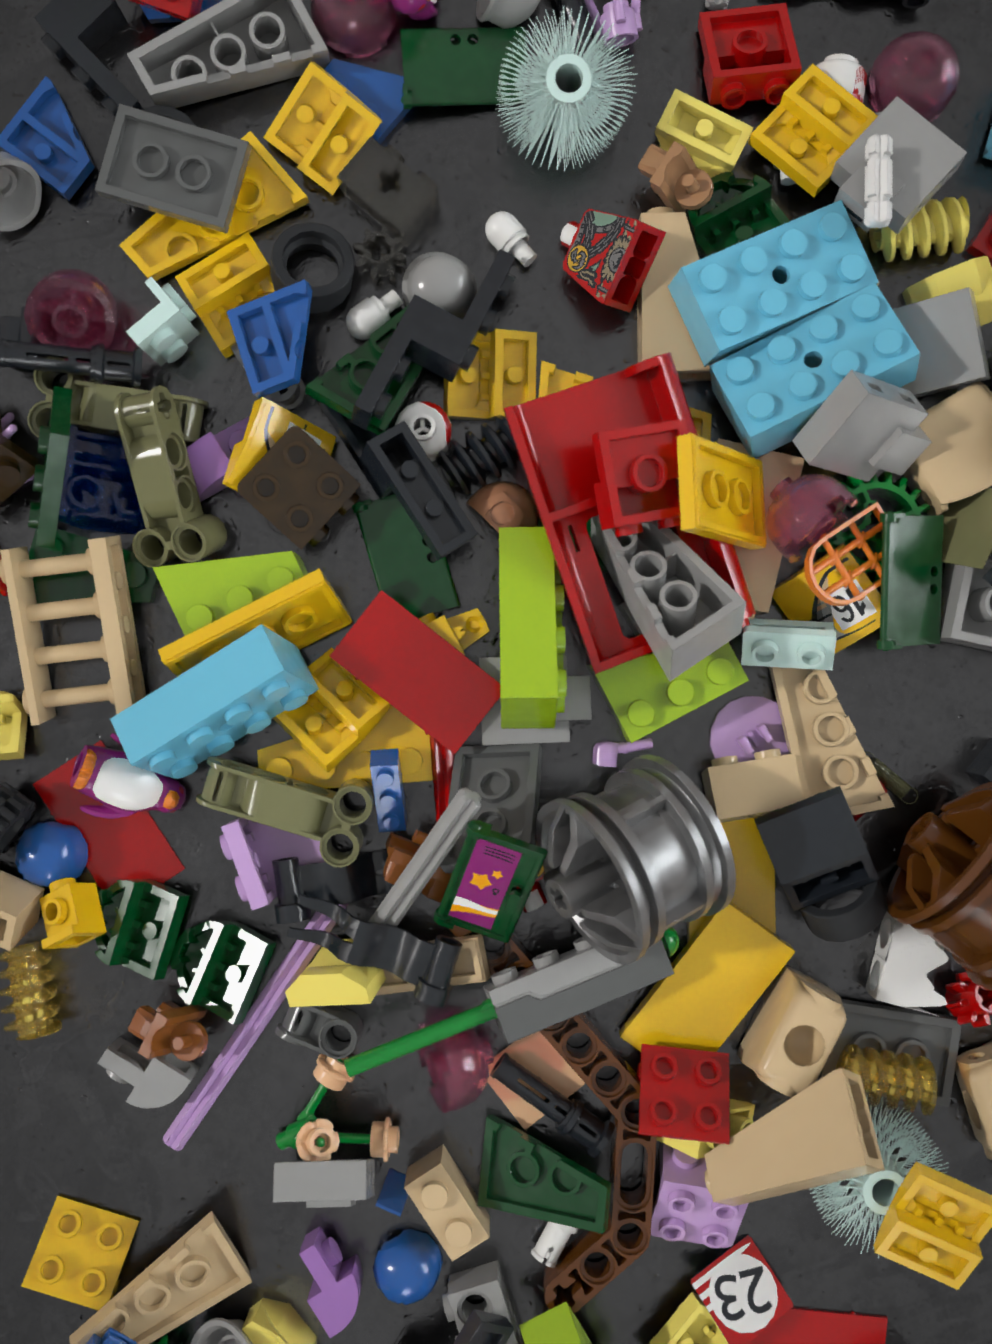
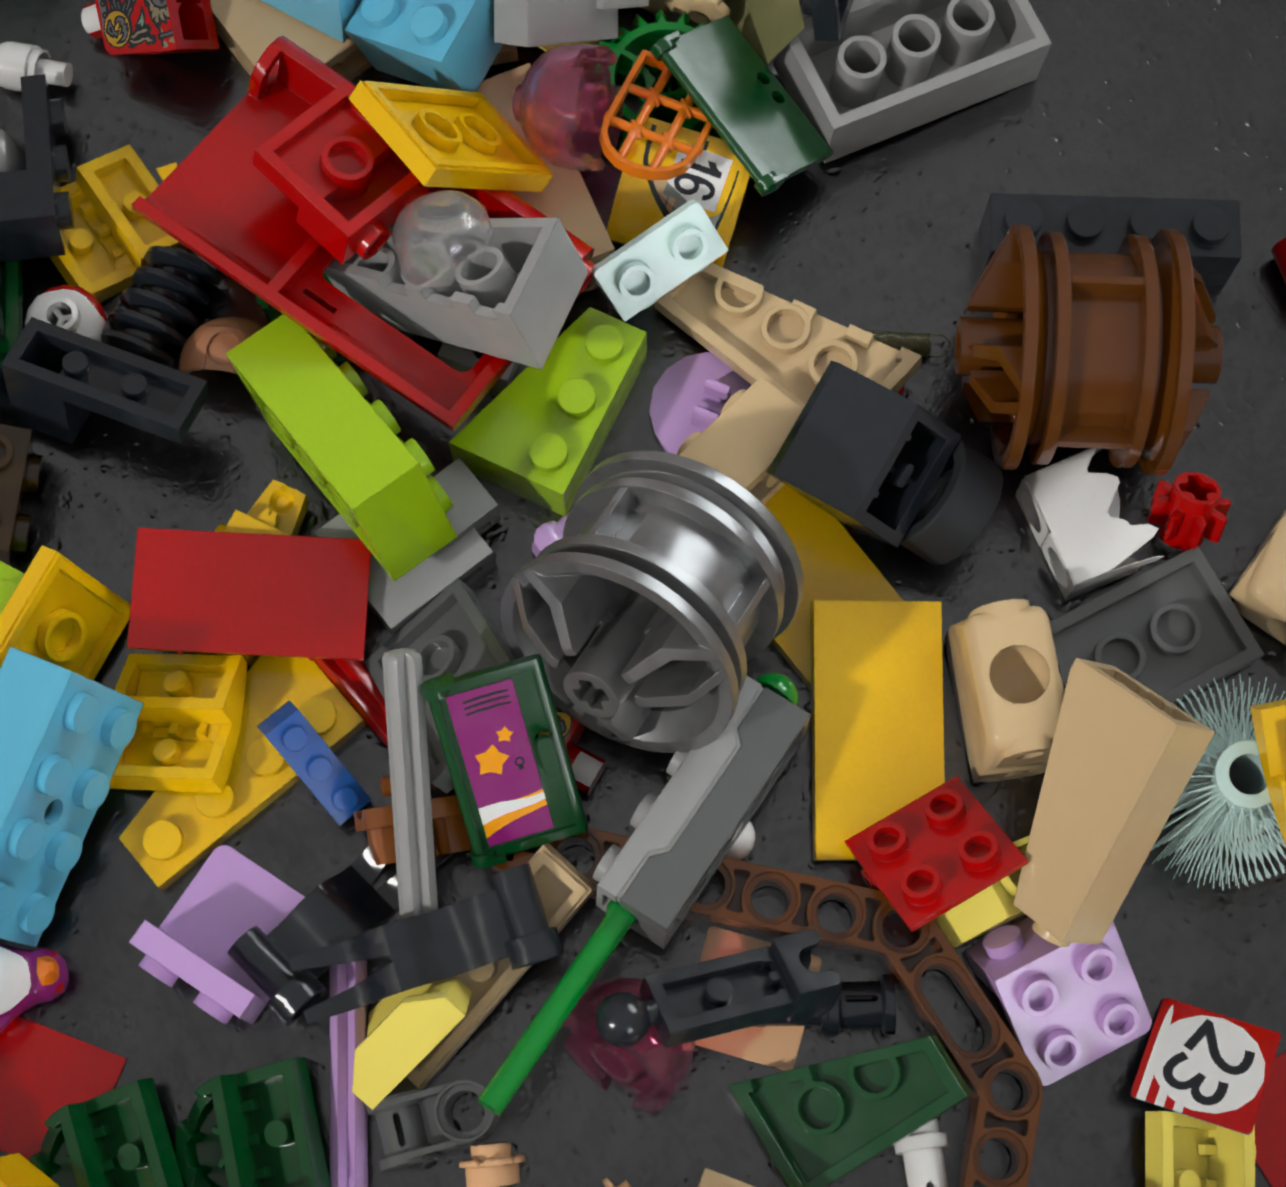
camera: 35 degrees left, 15 degrees down
olive piece [195,757,375,868] -> none
dark green door [352,494,461,619] -> none
clear yellow piece [835,1043,937,1116] -> none
none -> clear hair [392,190,493,288]
none -> black plate [595,930,842,1048]

